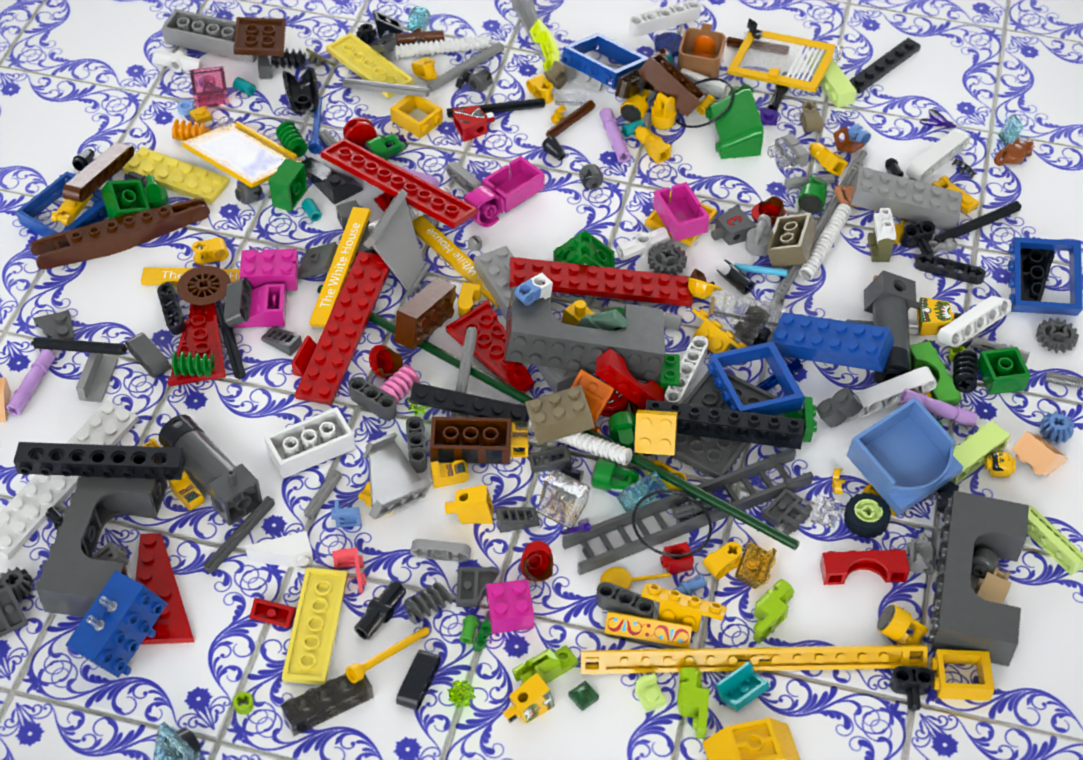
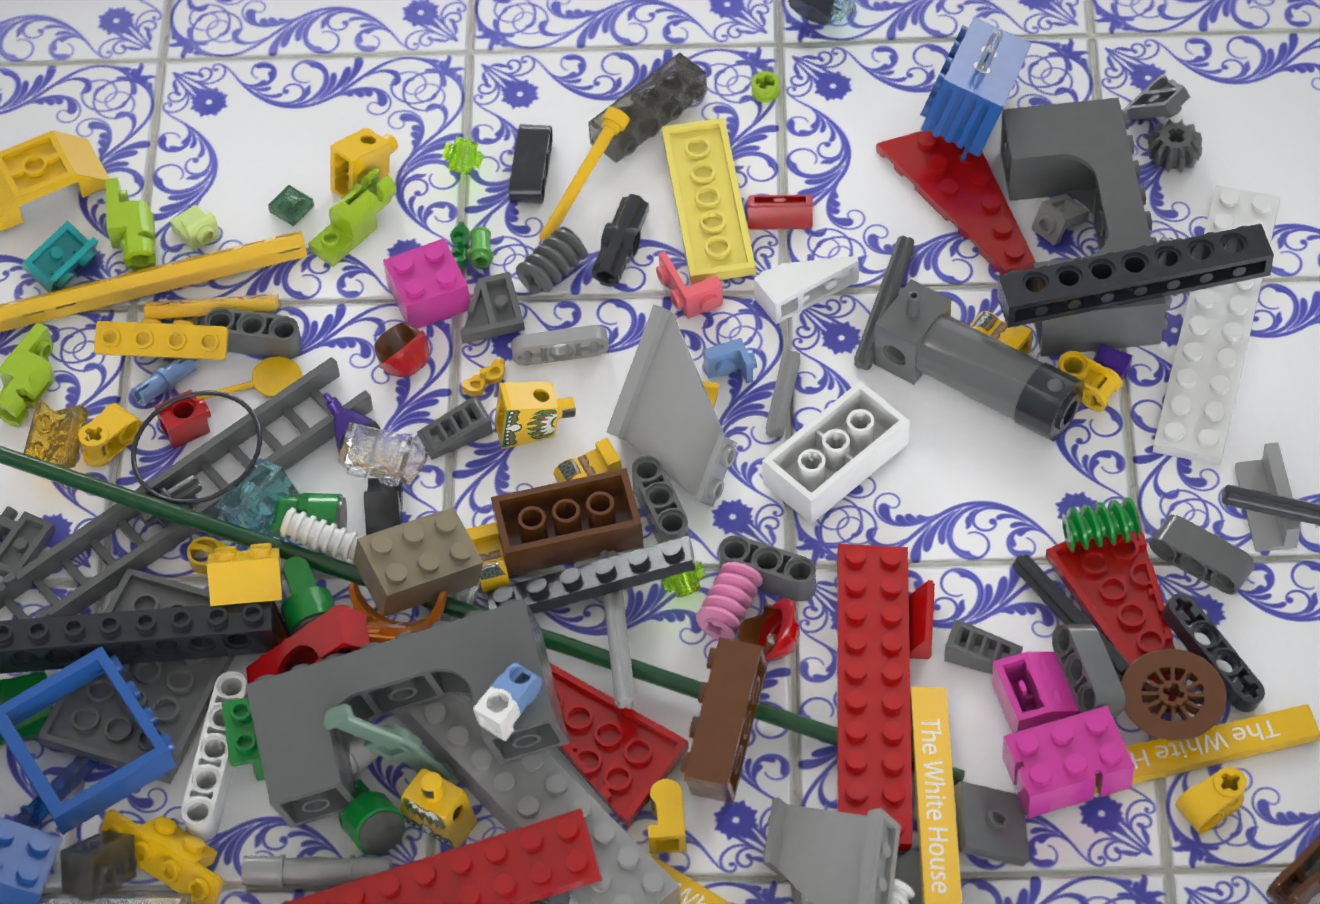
camera: 170 degrees right, 5 degrees up
none -> yellow piece [461,358,505,397]

